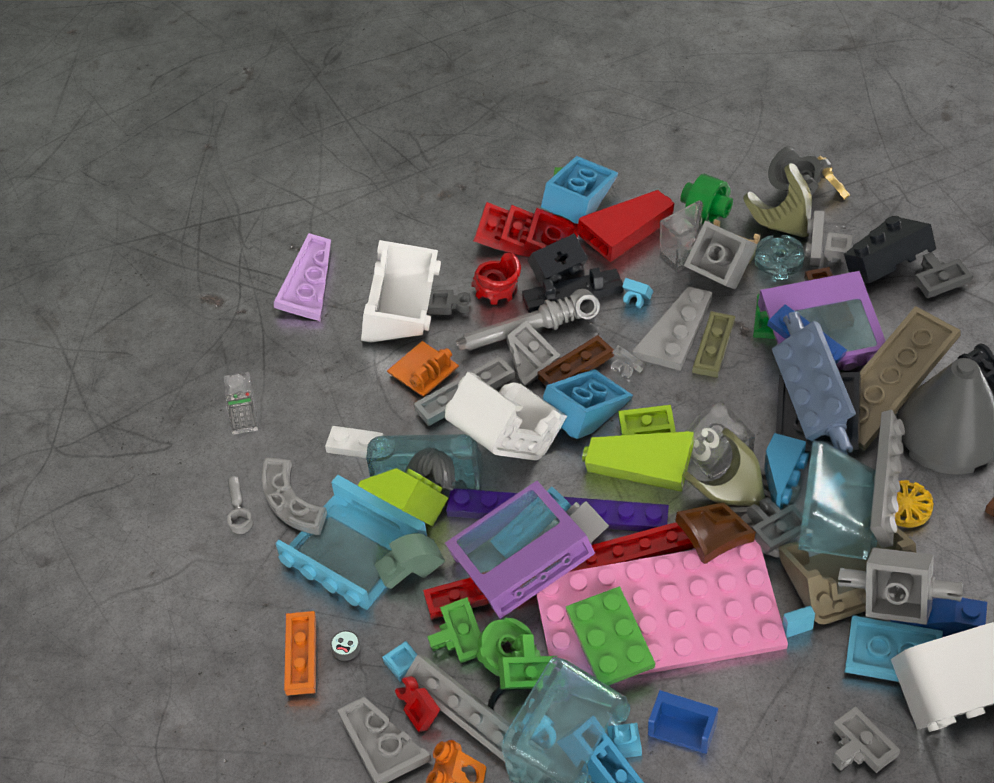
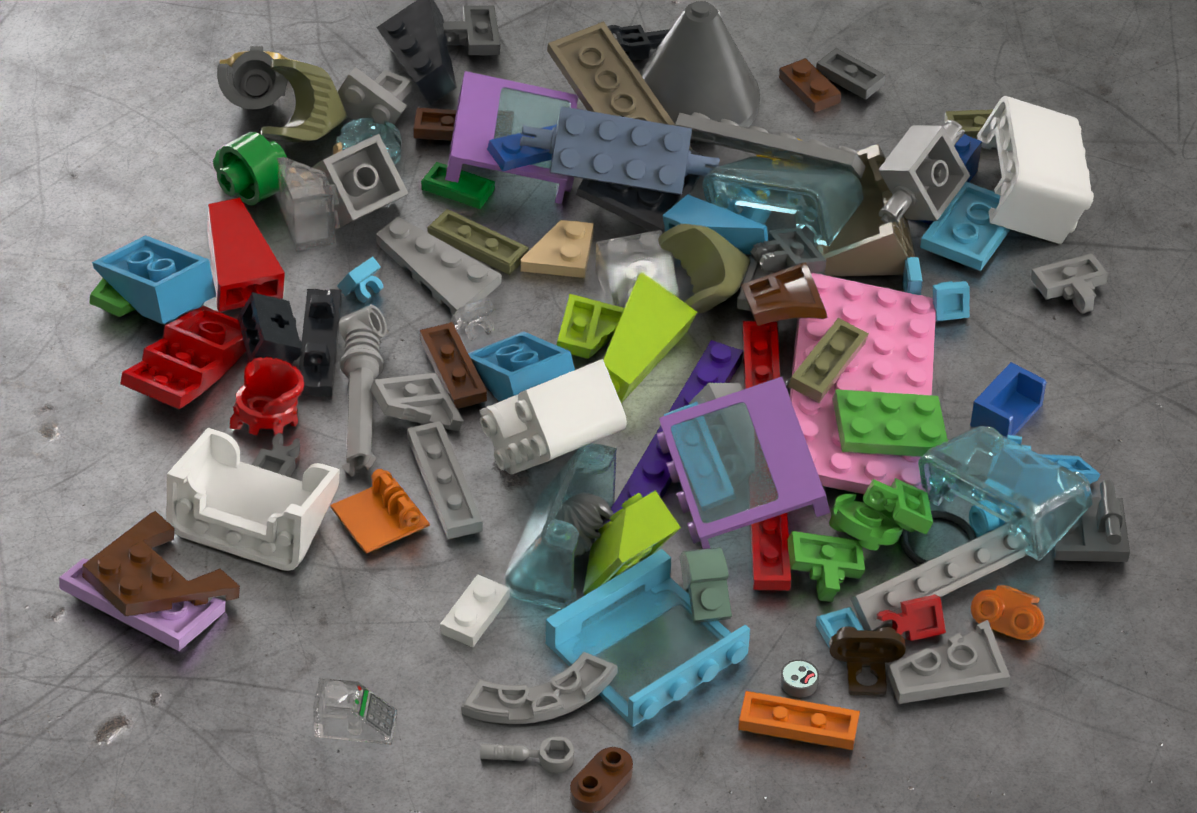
camera: 80 degrees left, 5 degrees down
none -> reddish brown wing [82,511,240,616]
none -> tan wing [521,220,594,278]
none -> reddish brown plate [570,747,633,813]
none -> olive plate [788,318,869,403]
none -> dark brown bracket [829,626,906,696]
none -> medium azure tile [933,281,970,322]

